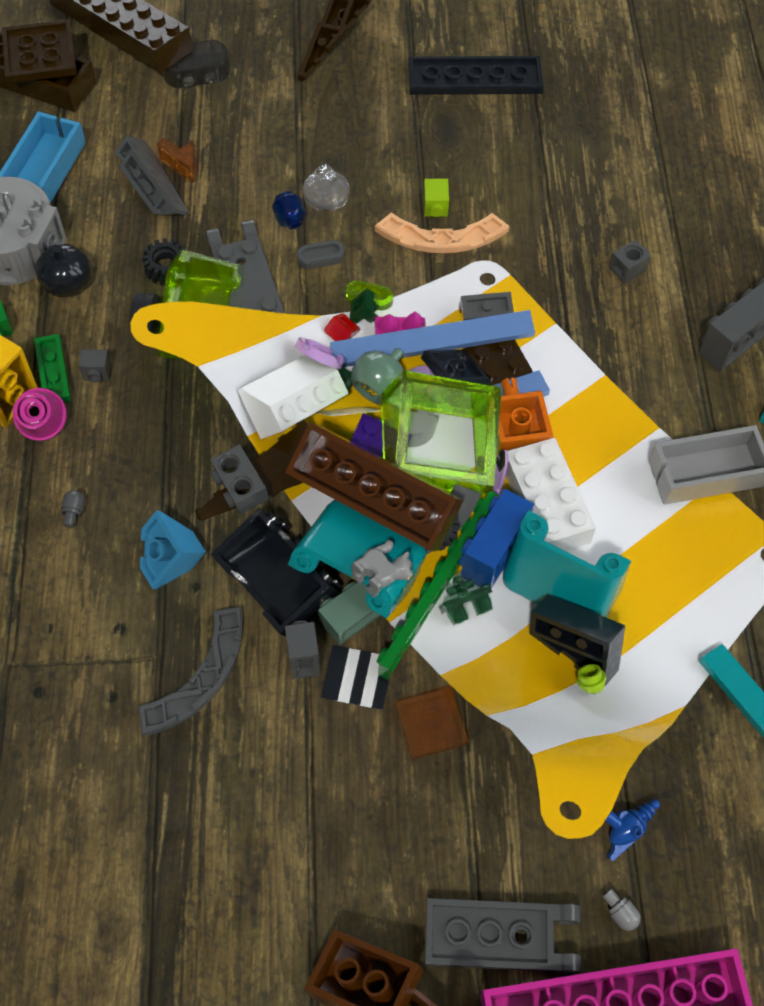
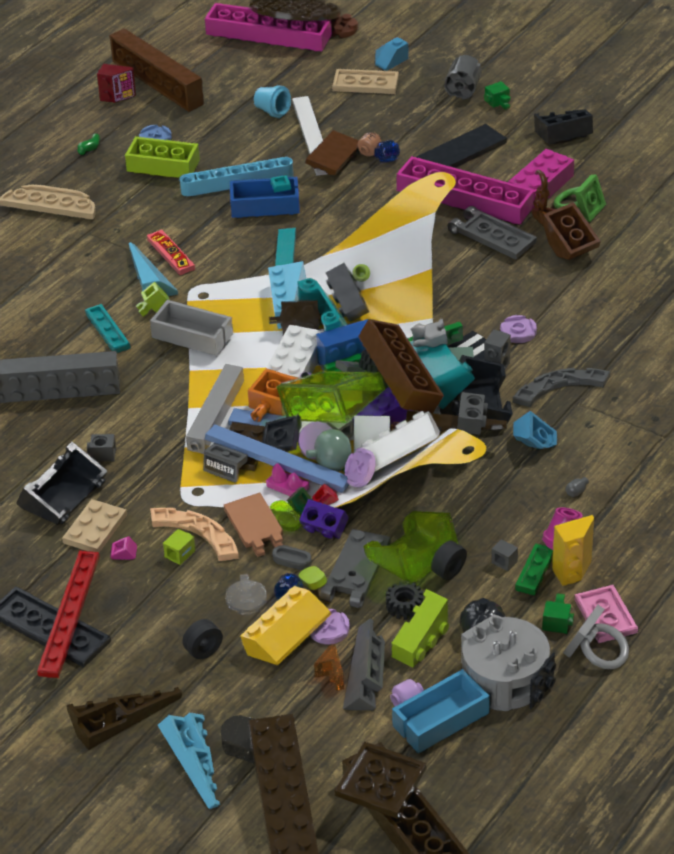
camera: 140 degrees left, 20 degrees down
clear orange tile [396,687,469,760] -> none
none -> black windscreen [16,442,108,525]
none -> red tile [37,550,100,678]
none -> tan plate [62,499,127,553]
none -> dark pink slope [110,536,137,560]
none -> medium azure wedge [158,713,220,809]
none -> black tyre [182,619,223,659]
none -> light grey brick [186,364,244,454]
none -> nougat tile [223,492,283,557]
none -> yellow slope [240,586,331,665]
none -> medium azure wedge [268,261,307,329]
none -> dark brown plate [269,299,323,336]
none -> dark purple brick [299,499,349,539]
none -> lime tile [299,566,327,590]
none -> lavender tile [310,609,350,645]
none -> lavender head [390,679,424,707]
none -> lime wedge [392,589,449,668]
none -> lavender tile [500,315,537,343]

